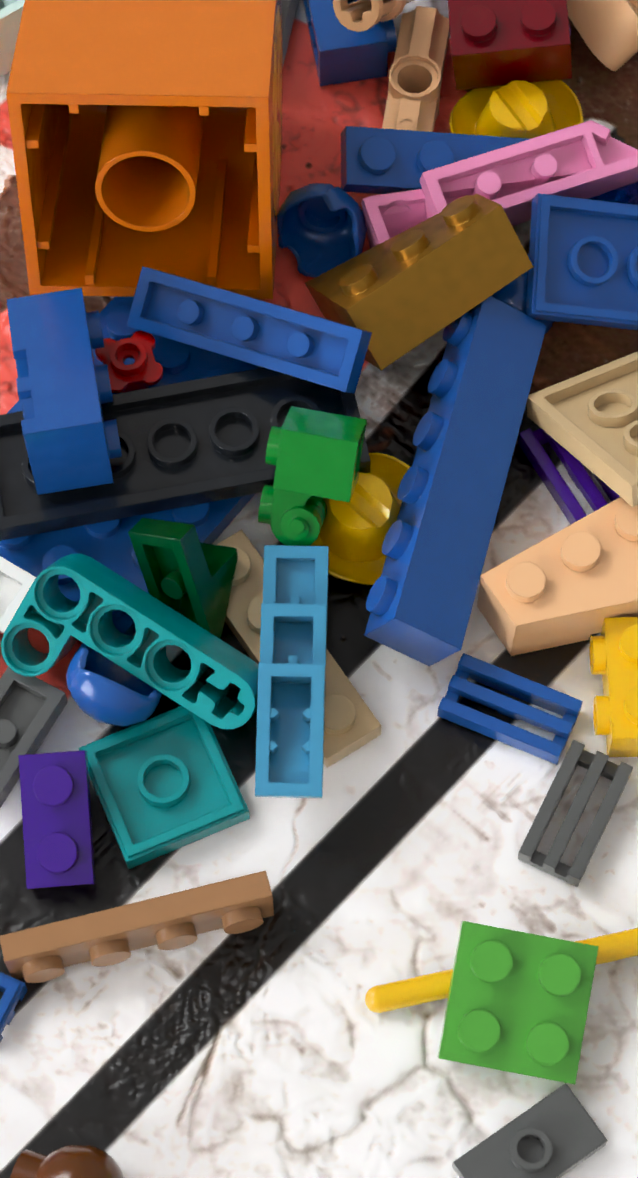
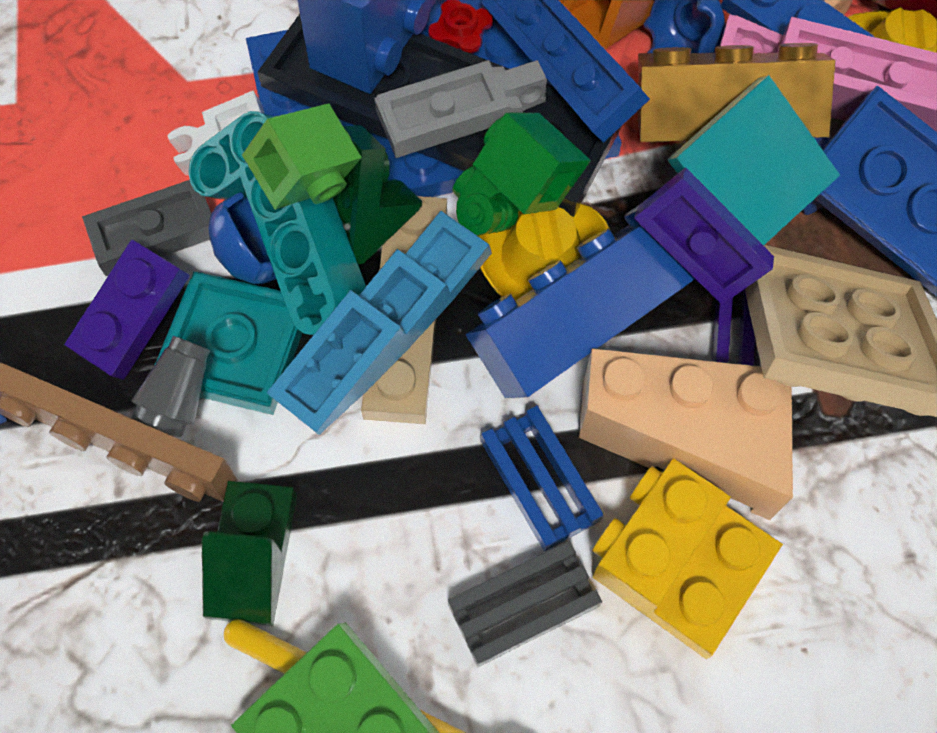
camera: 35 degrees right, 0 degrees up
none -> dark grey cone [131,336,210,437]
none -> dark green slope [202,481,297,626]
none -> bright green brick [242,103,362,210]
none -> light grey hinge [374,60,547,158]
none -> dark purple plate [634,167,774,305]
none -> teal tile [667,75,840,245]

